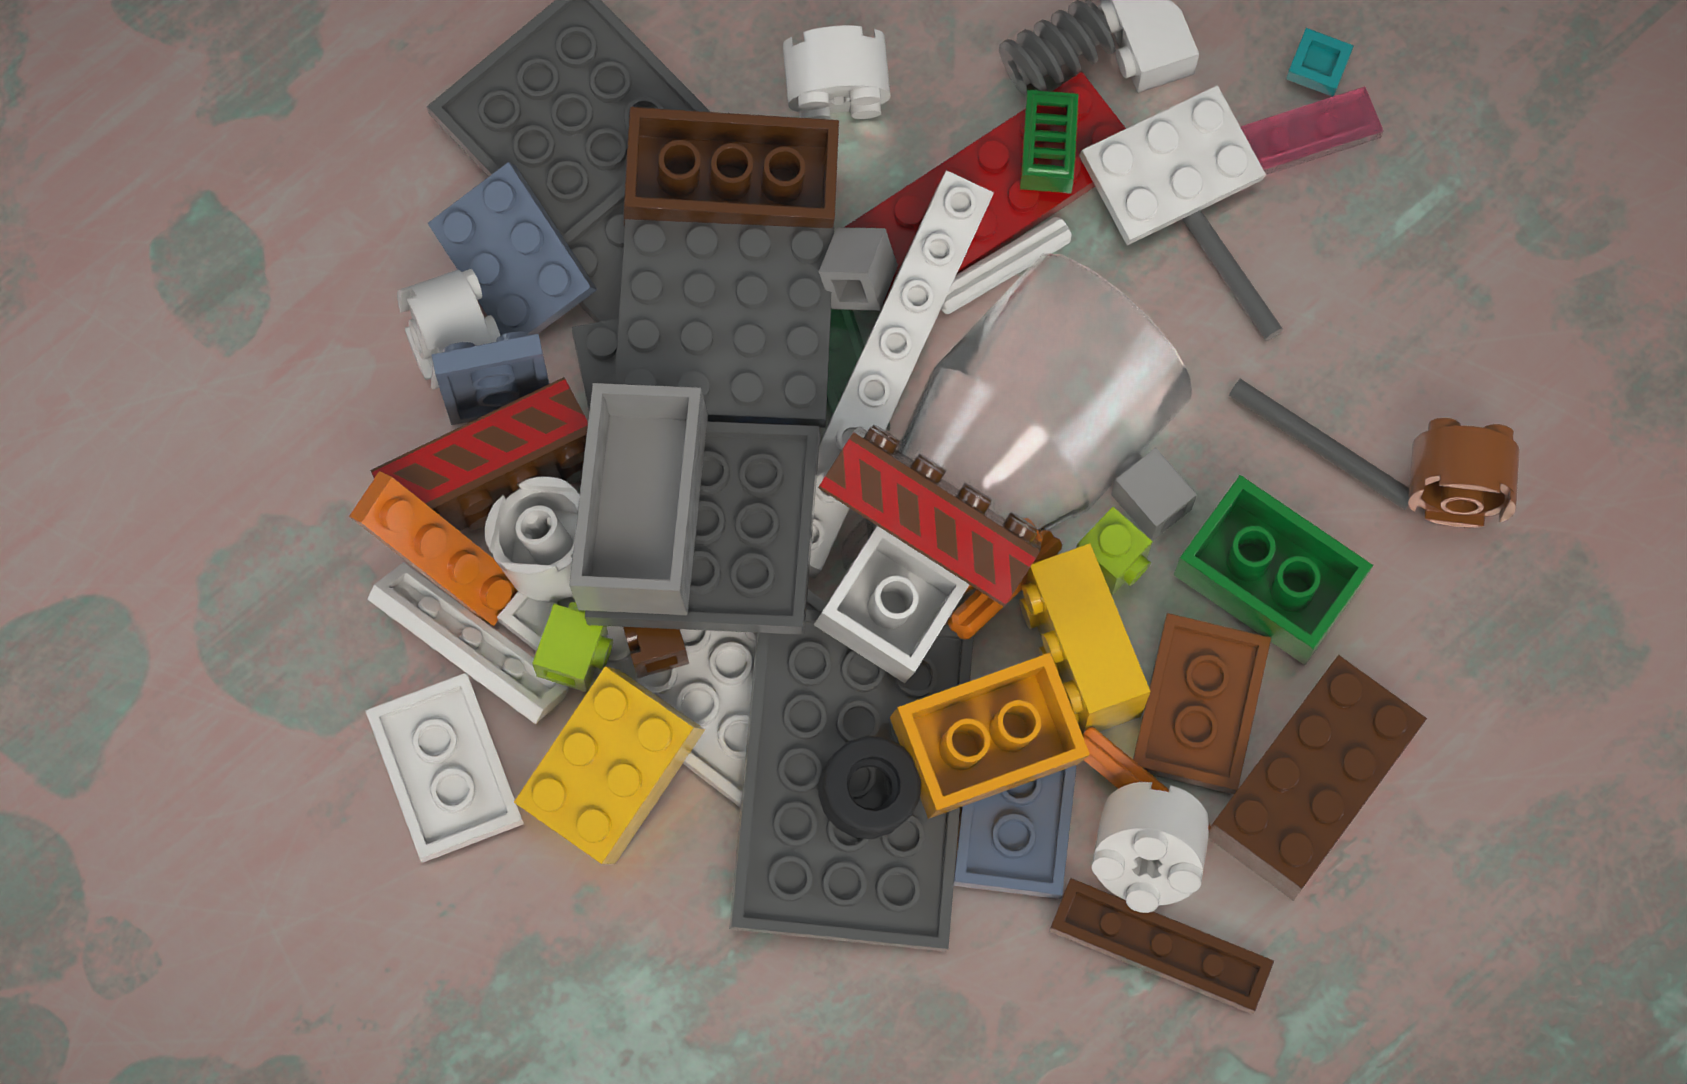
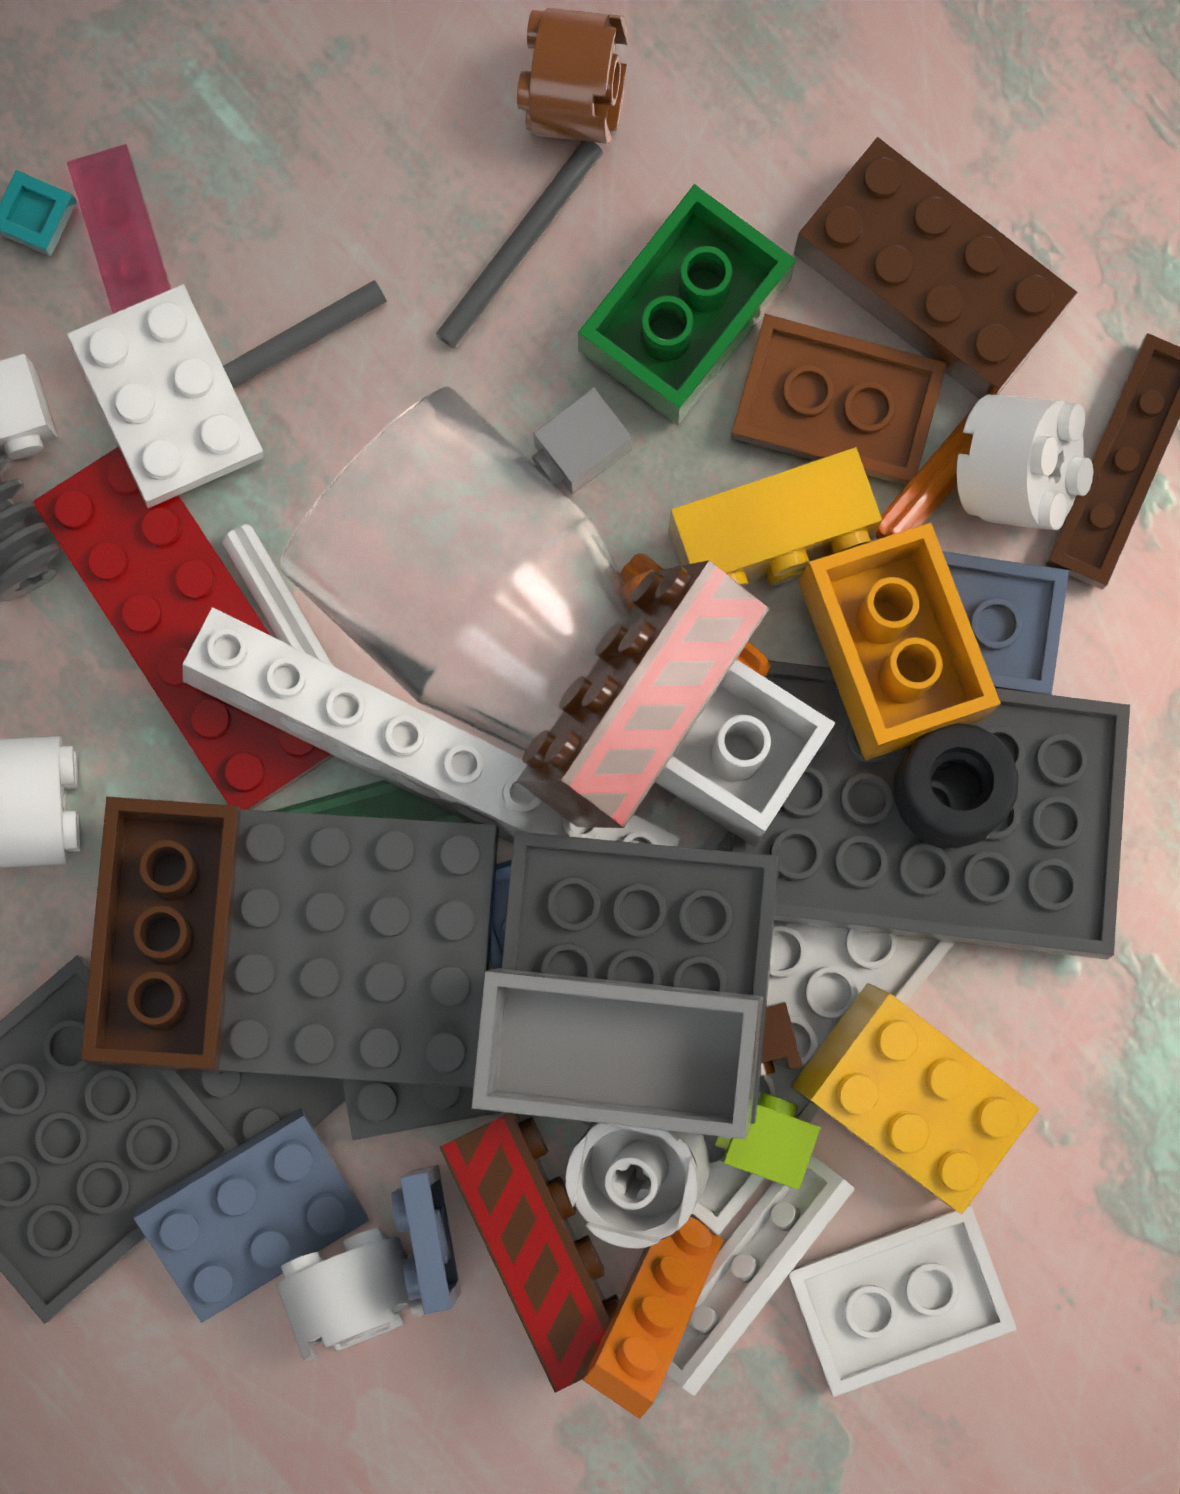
camera: 85 degrees left, 10 degrees up
light grey brick [819,227,898,311] -> none
green slope [1020,90,1079,193] -> none
lime brick [1076,507,1153,595] -> none

